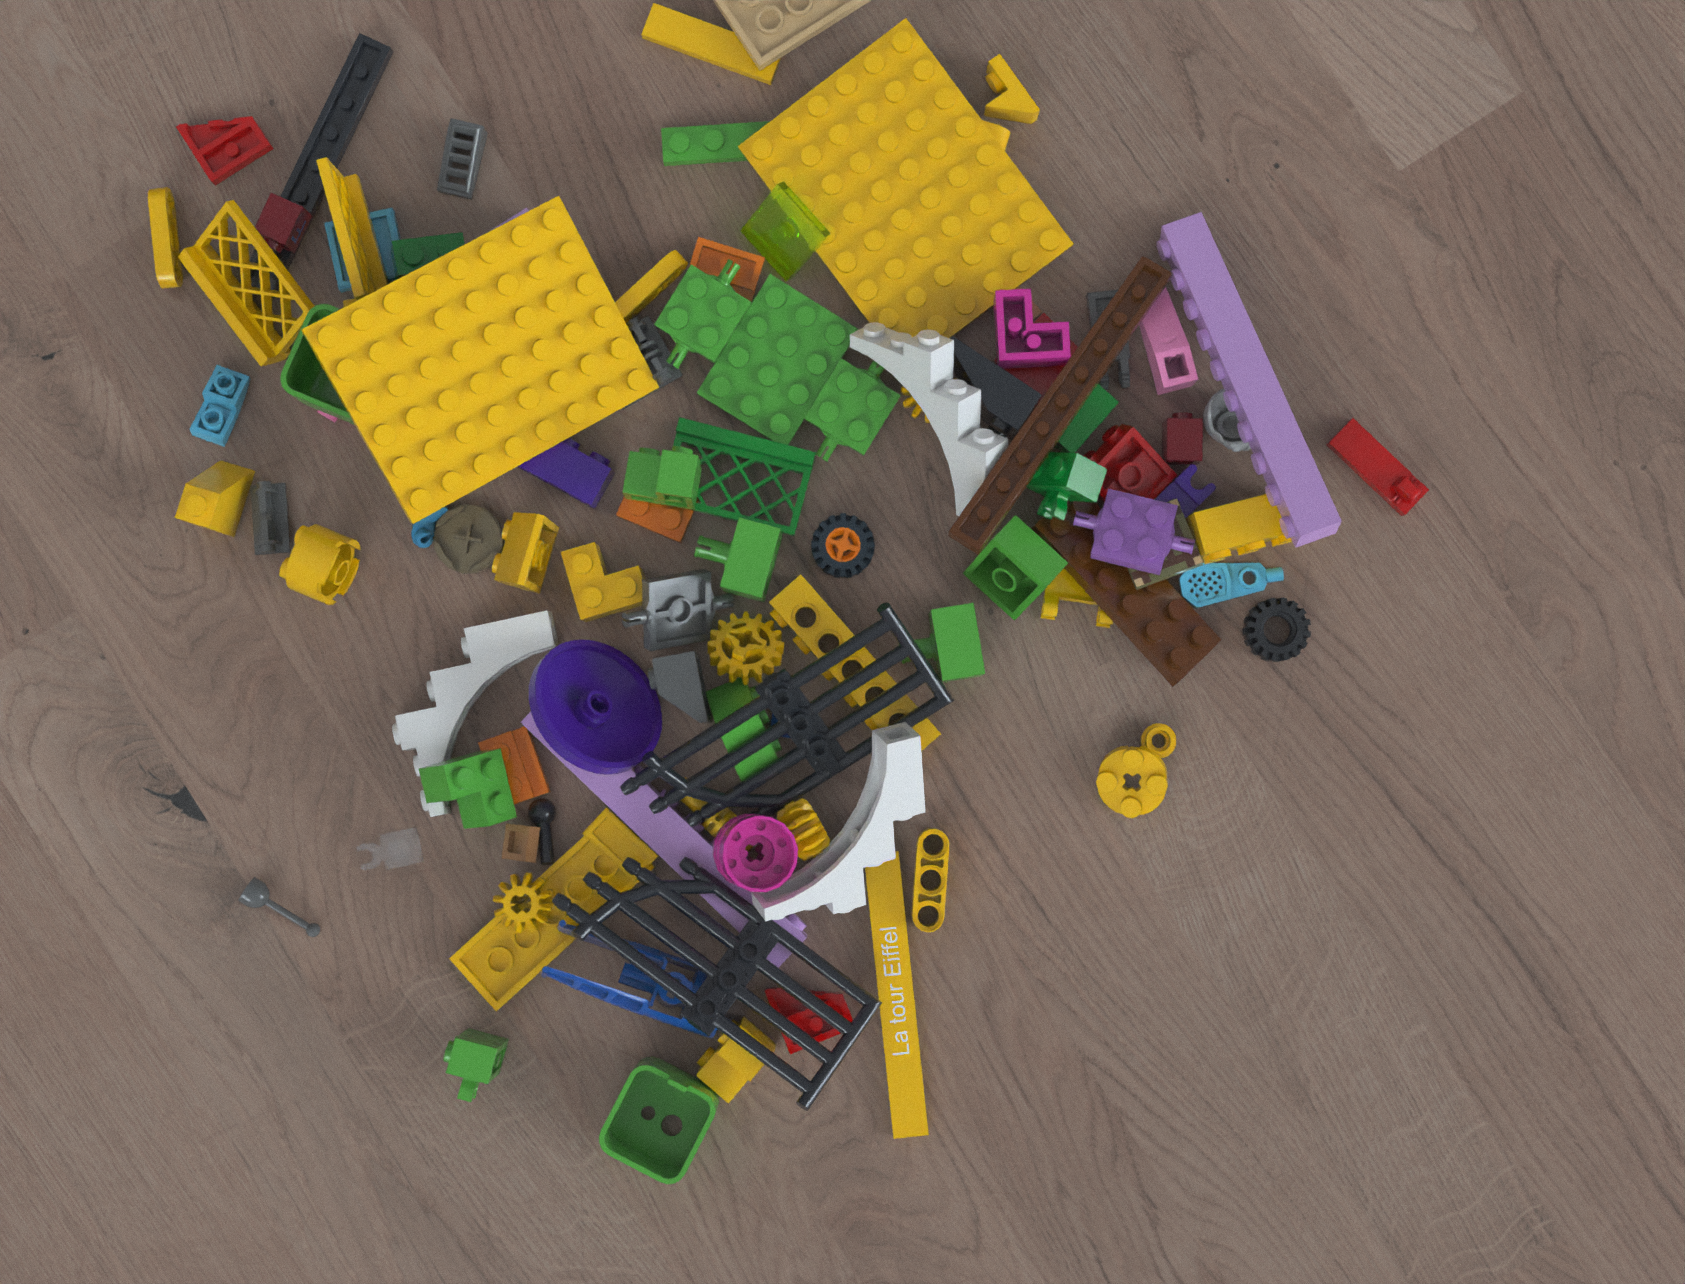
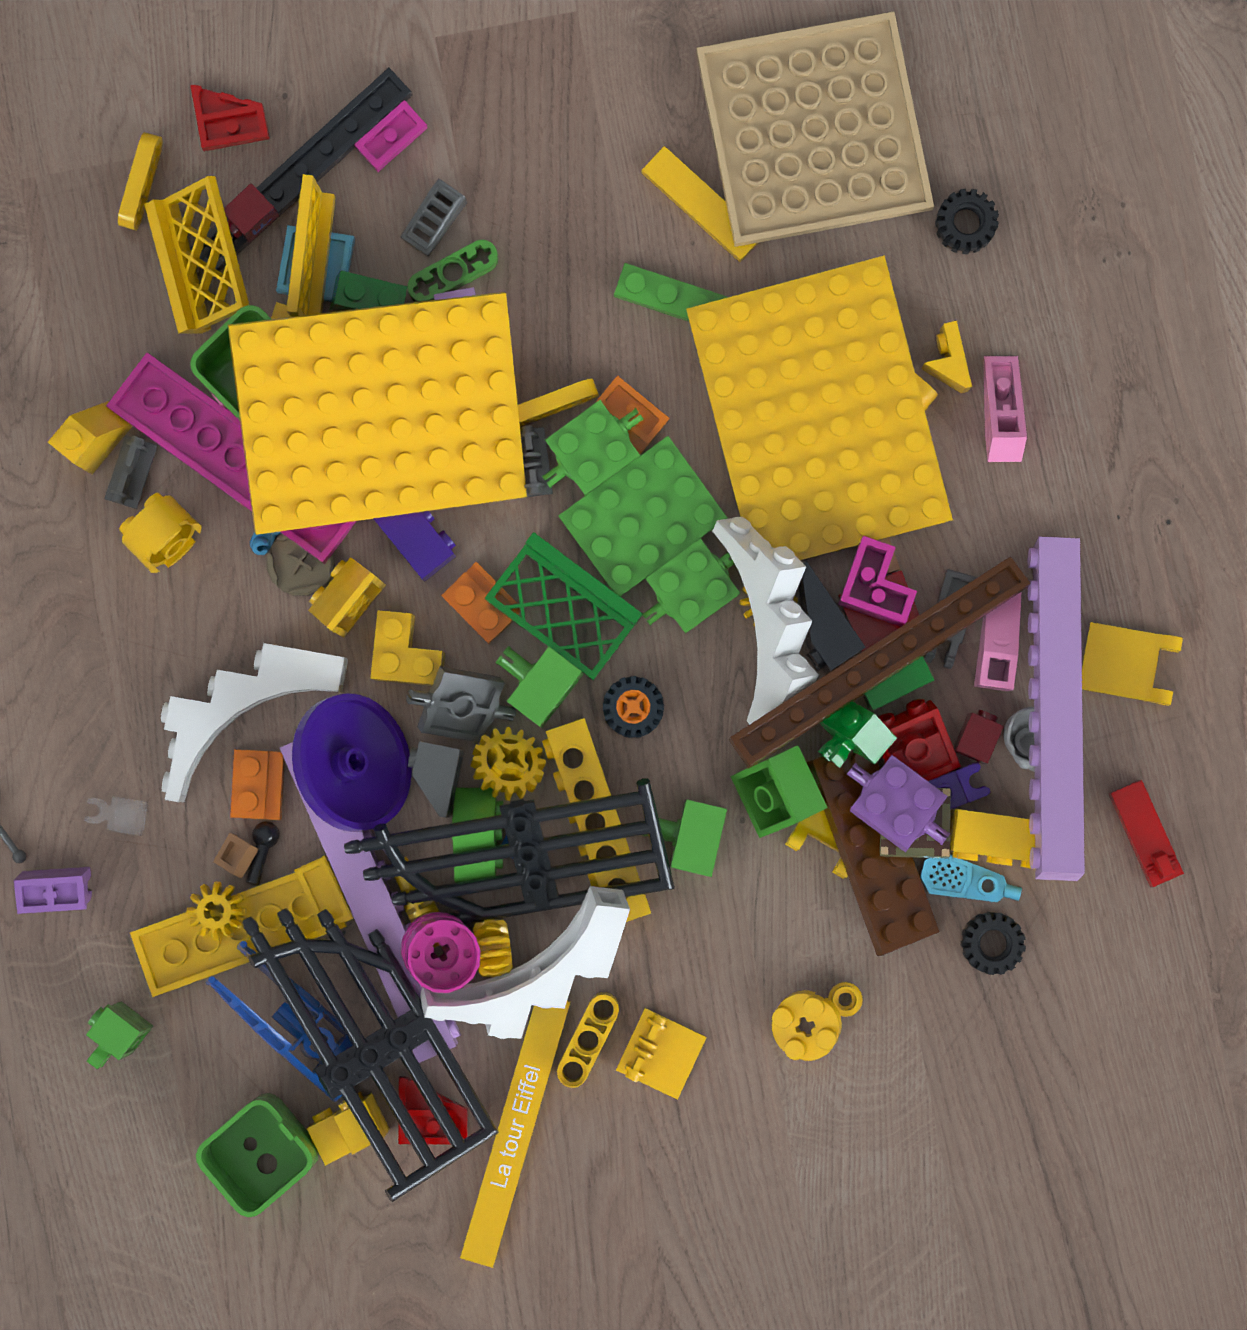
camera: 25 degrees right, 0 degrees up
medium azure slope [189,365,250,447] -> none
bright green brick [419,748,517,829] -> none
bright green brick [622,446,702,510] -> none
clear neon green plate [740,181,830,282] -> none
none -> medium lavender hinge [14,867,92,914]
none -> dark pink plate [106,353,357,564]
none -> dark pink plate [354,100,428,172]
none -> bright green beam [408,240,498,302]
none -> yellow hinge [616,1008,707,1100]
none -> bright pink slope [983,356,1027,462]
none -> yellow flag [1082,622,1183,706]

